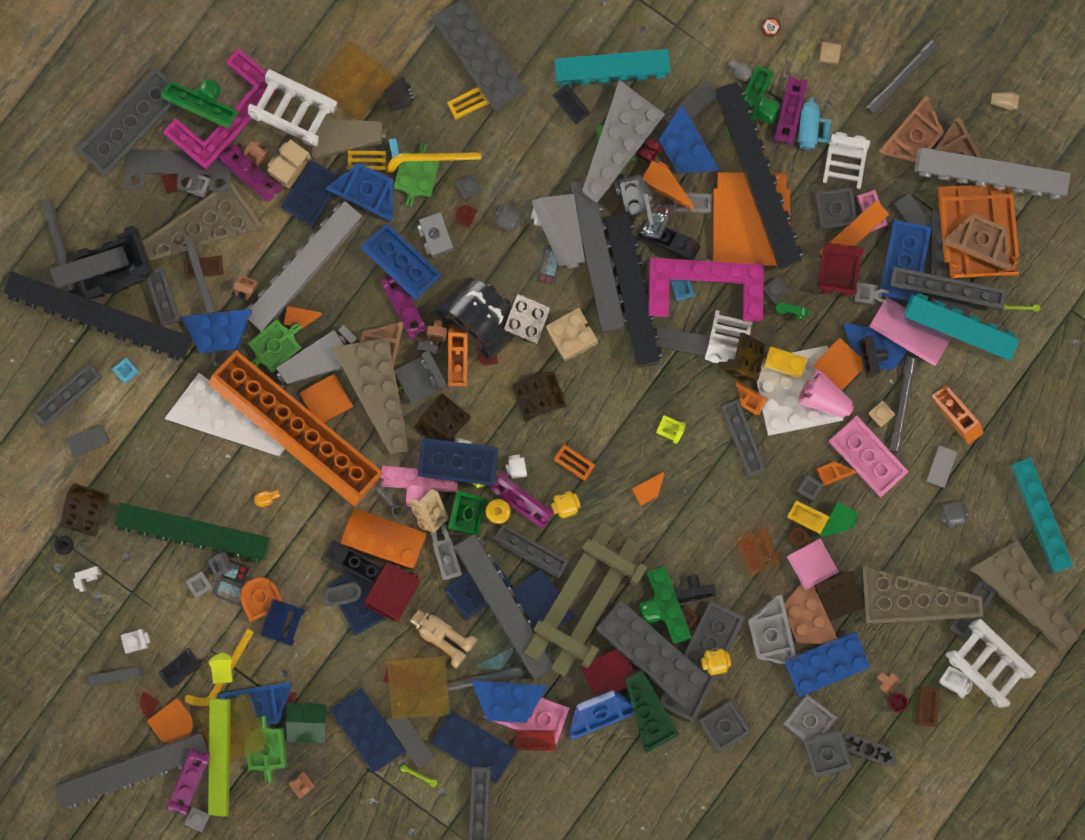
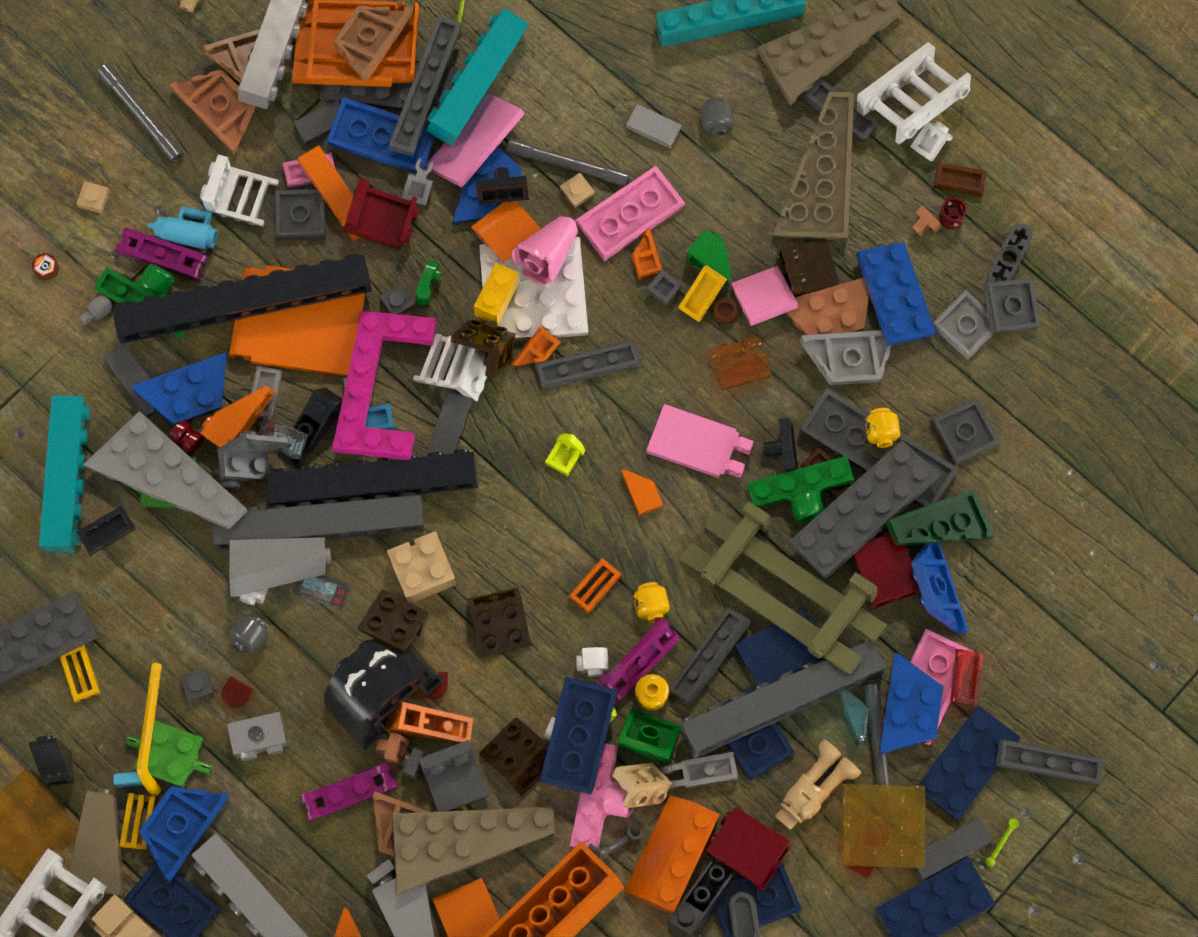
camera: 90 degrees left, 10 degrees down
blue plate [361,224,442,300] -> none
orange slope [931,385,984,445] -> none
none -> bright pink tile [646,404,754,479]

